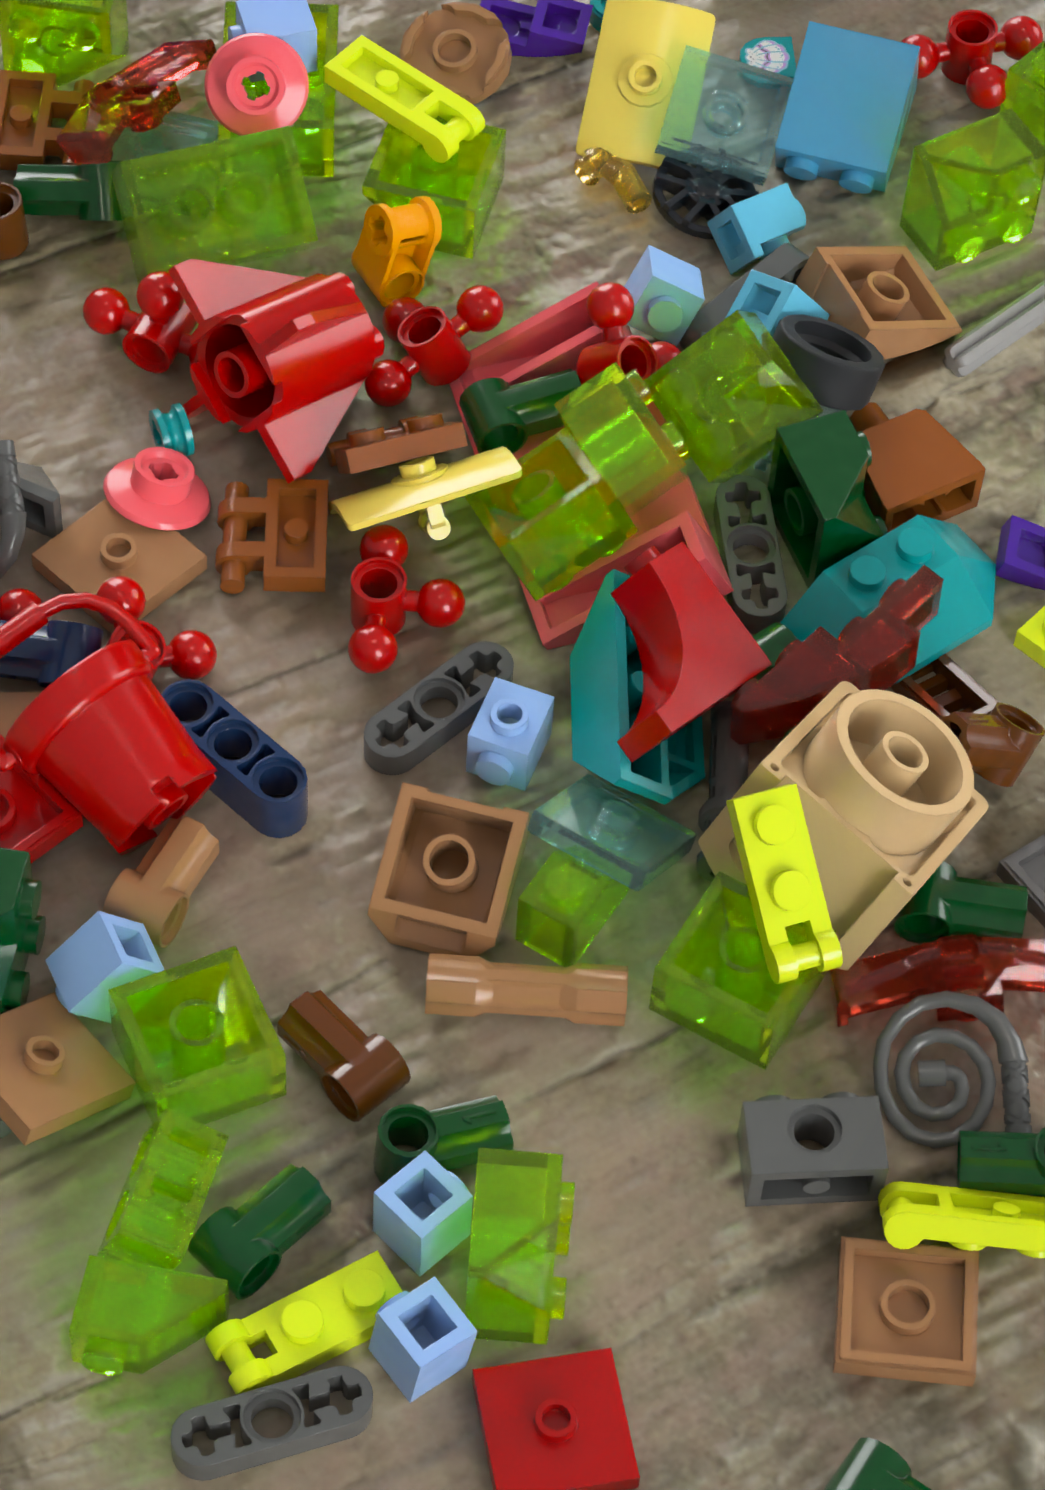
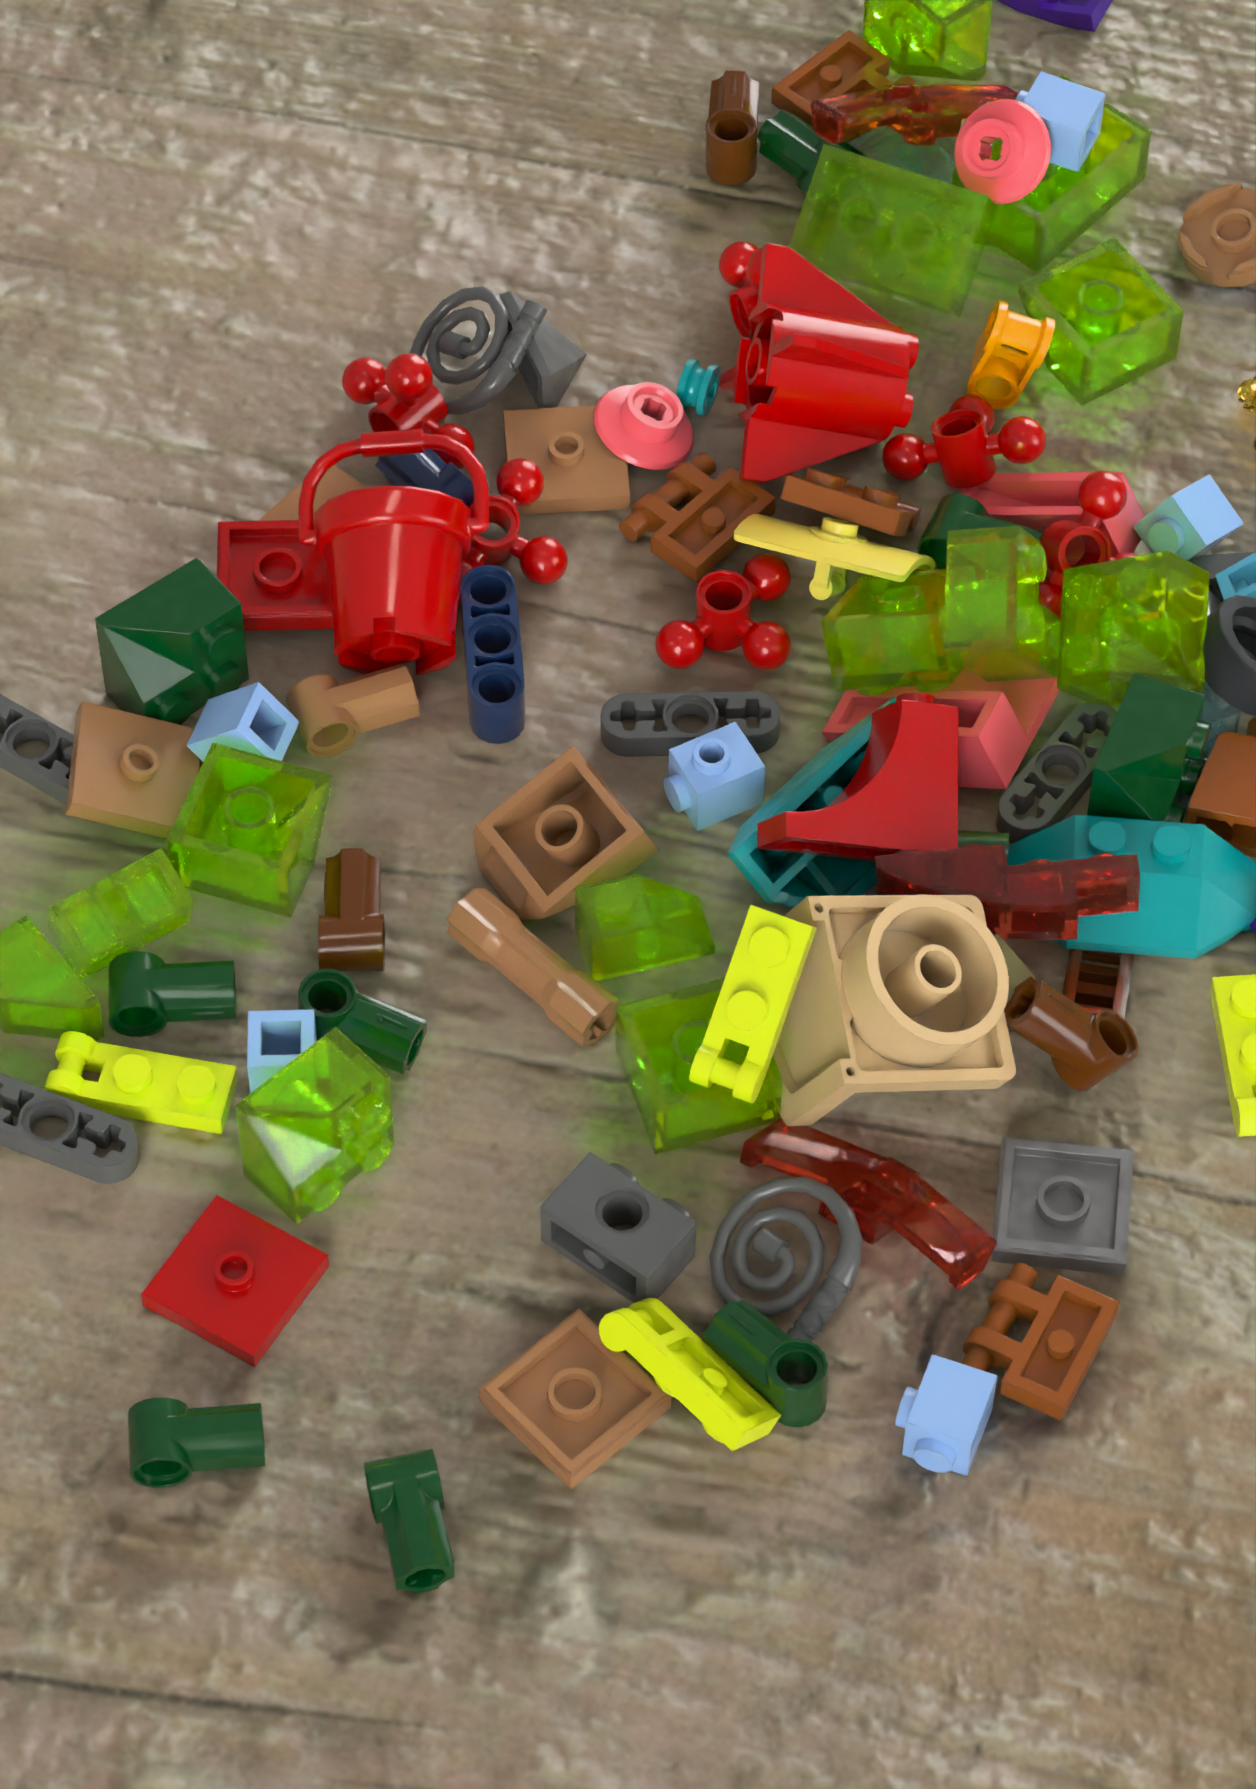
camera: 45 degrees right, 0 degrees up
neon yellow plate [324,35,485,163] -> none
light blue brick [368,1277,478,1403] -> none
clear light blue plate [527,774,697,891] -> none
dark green piece [894,861,1028,945] -> none

